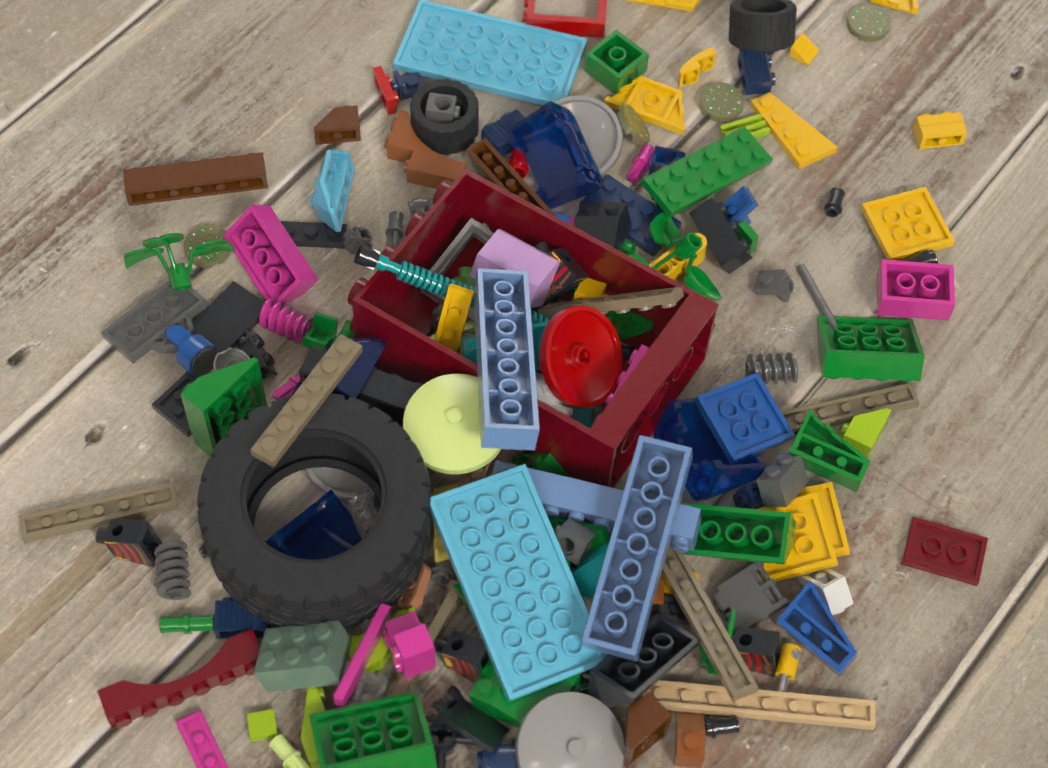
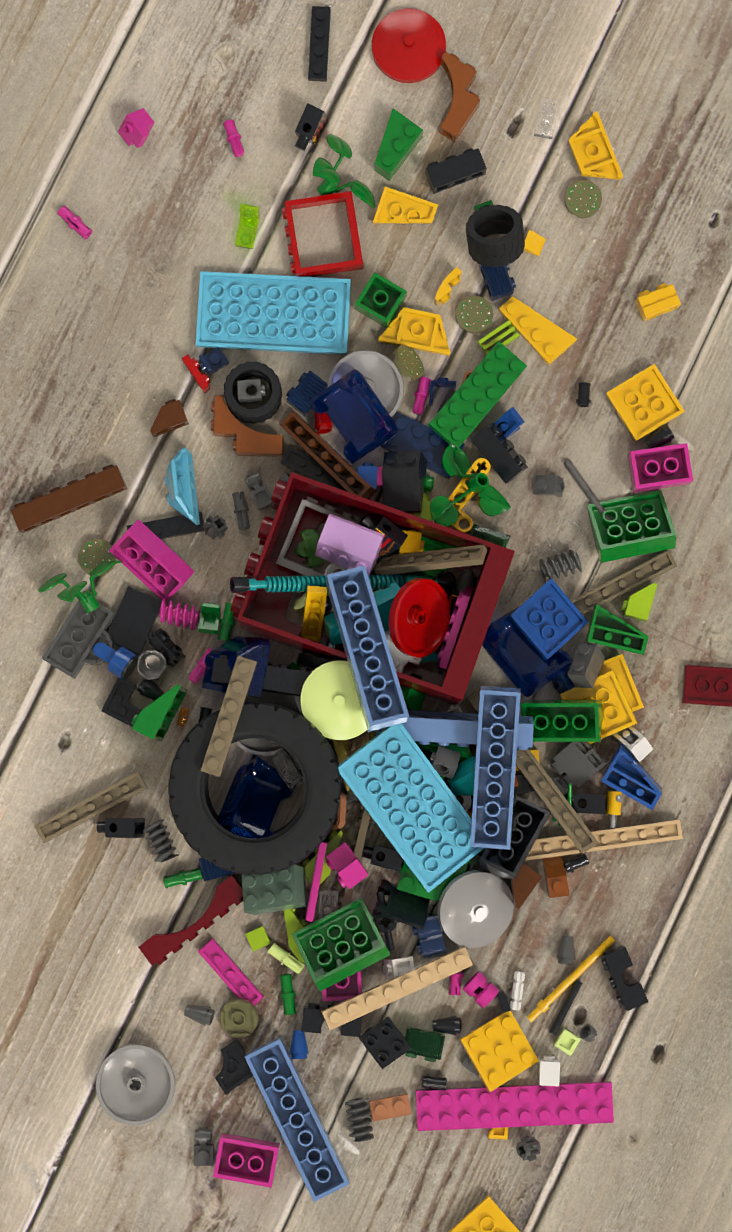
camera: 10 degrees left, 25 degrees up
green tile [737,221,759,253] -> none

